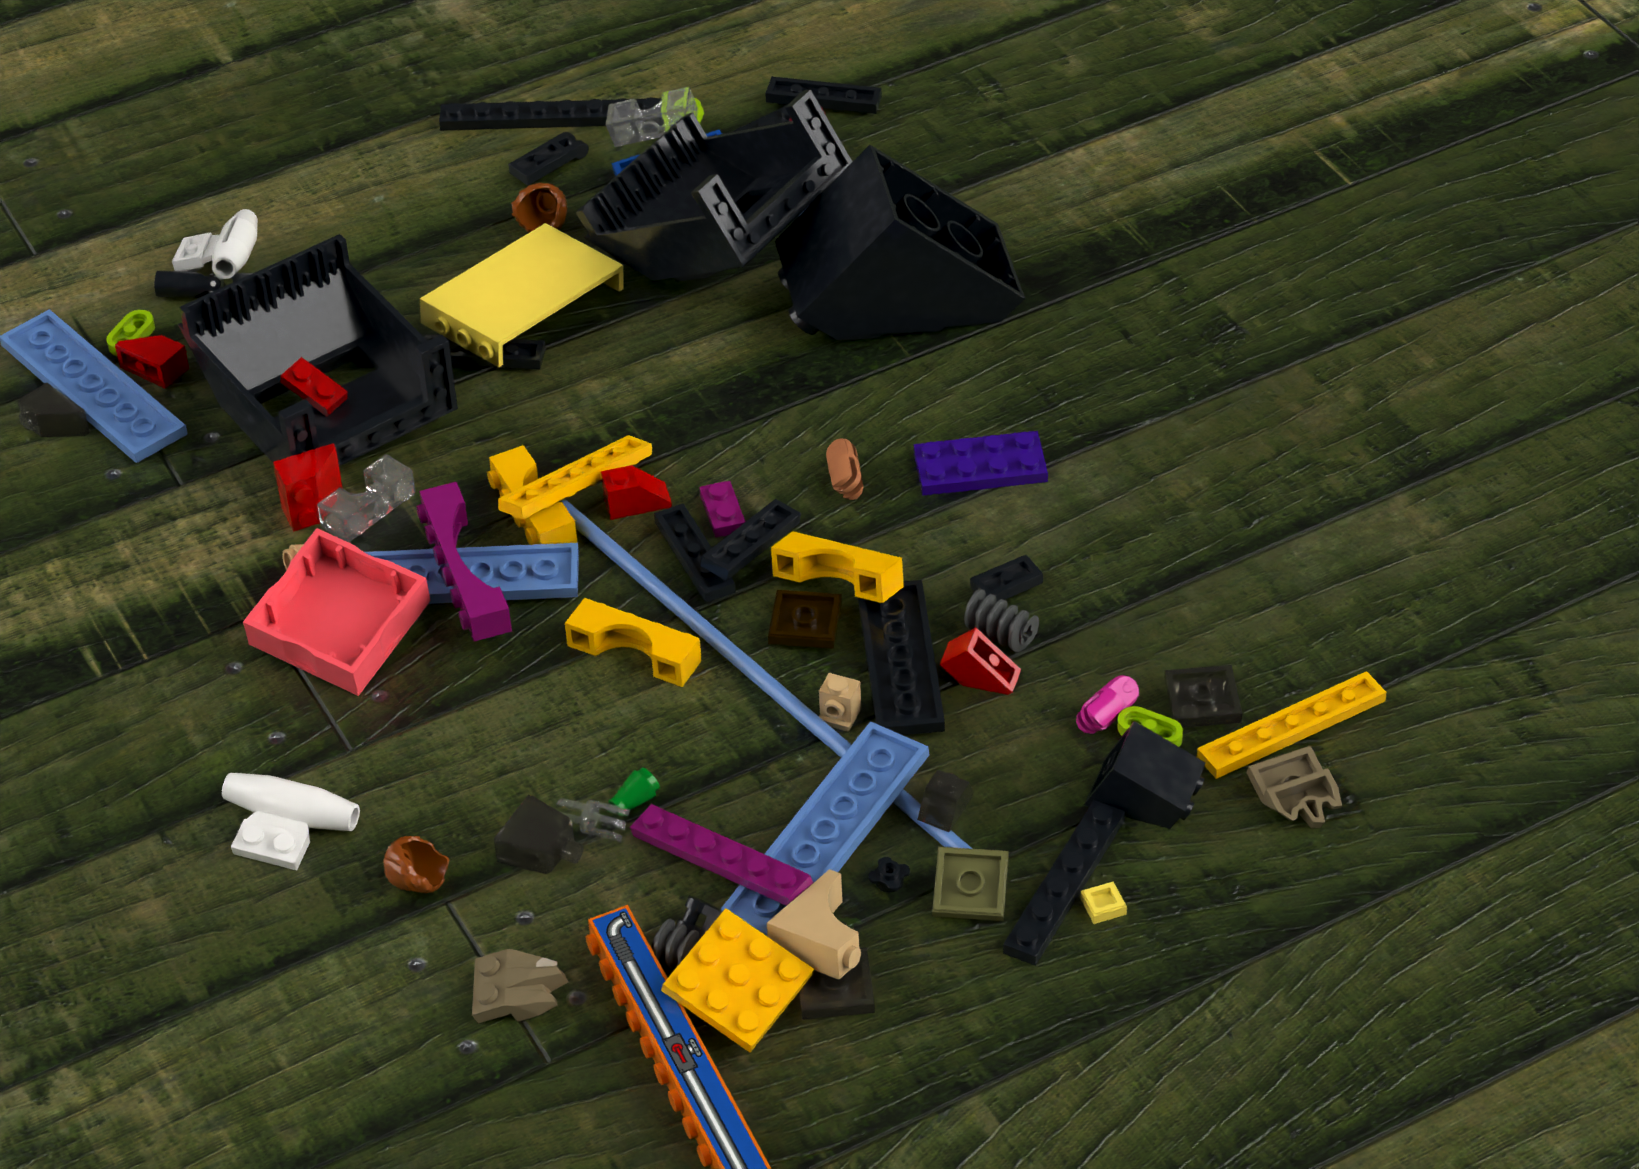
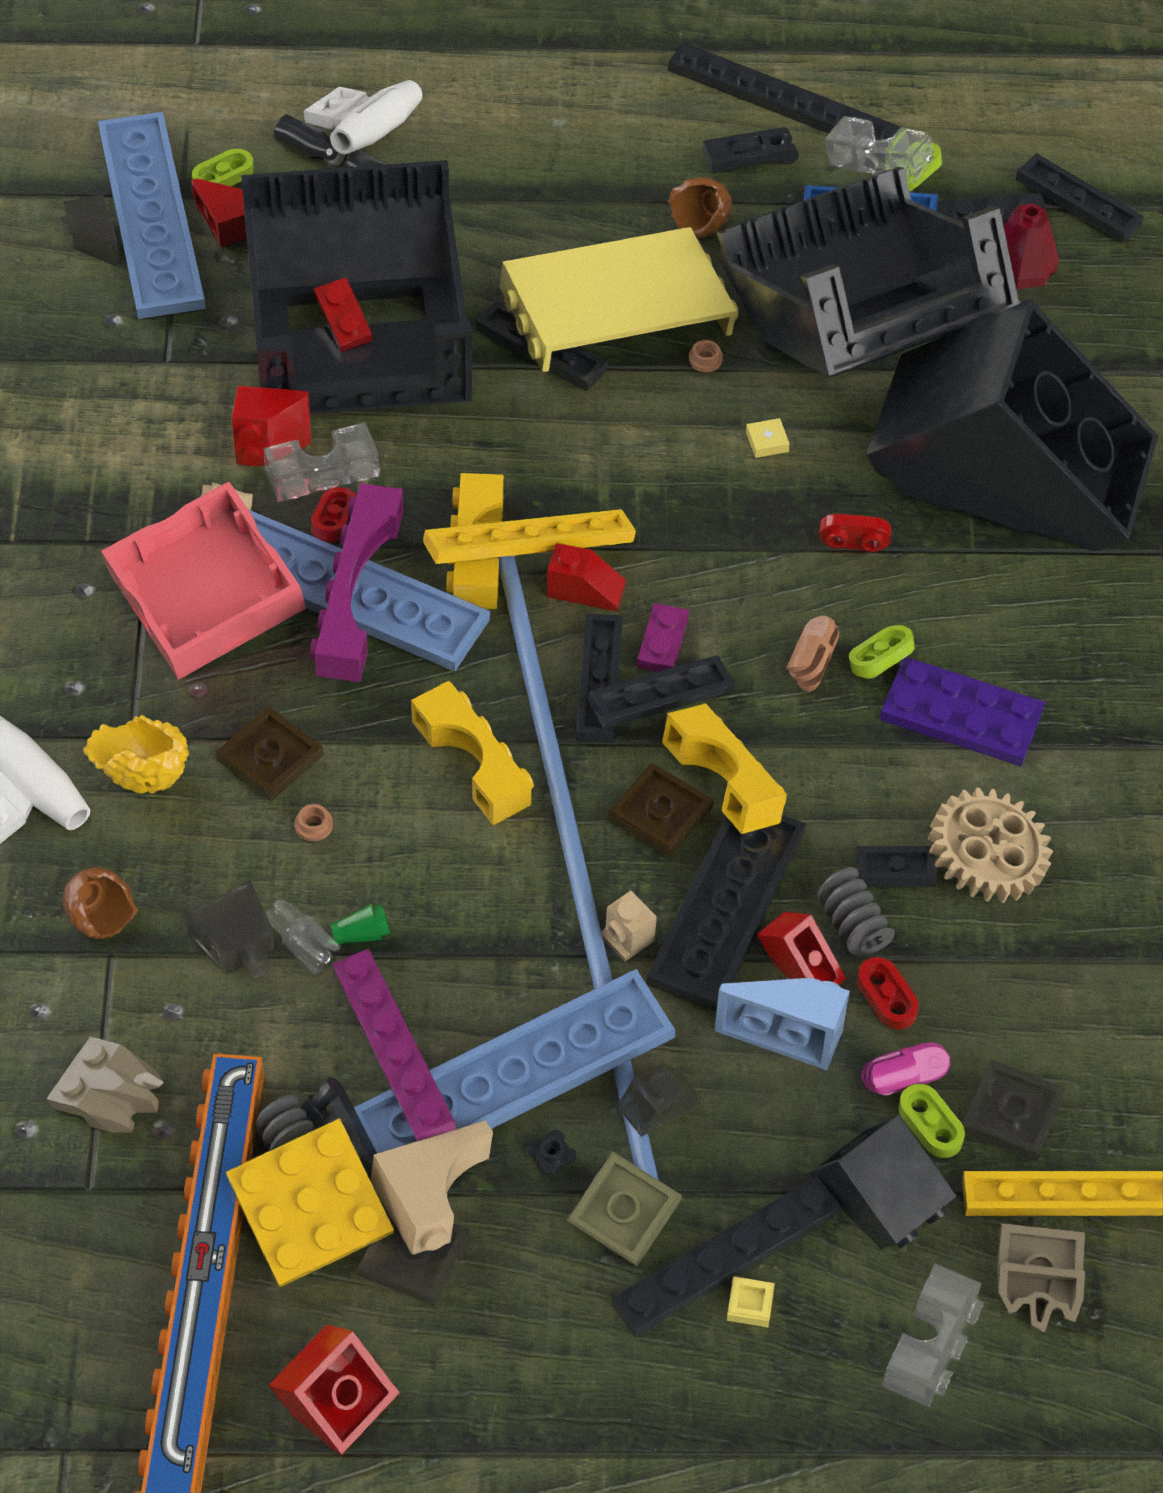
camera: 25 degrees right, 10 degrees up
none -> yellow piece [83,715,189,794]
none -> dark brown plate [216,706,324,801]
none -> red slope [269,1325,399,1454]
none -> nougat plate [294,804,333,841]
none -> red plate [311,487,357,543]
none -> nougat plate [688,340,723,372]
none -> light blue slope [714,978,850,1070]
none -> light yellow tile [746,418,790,458]
none -> red plate [819,514,892,552]
none -> lime plate [849,625,915,679]
none -> red plate [857,957,919,1030]
none -> clear arch [882,1264,984,1407]
none -> tan gear [928,788,1053,903]

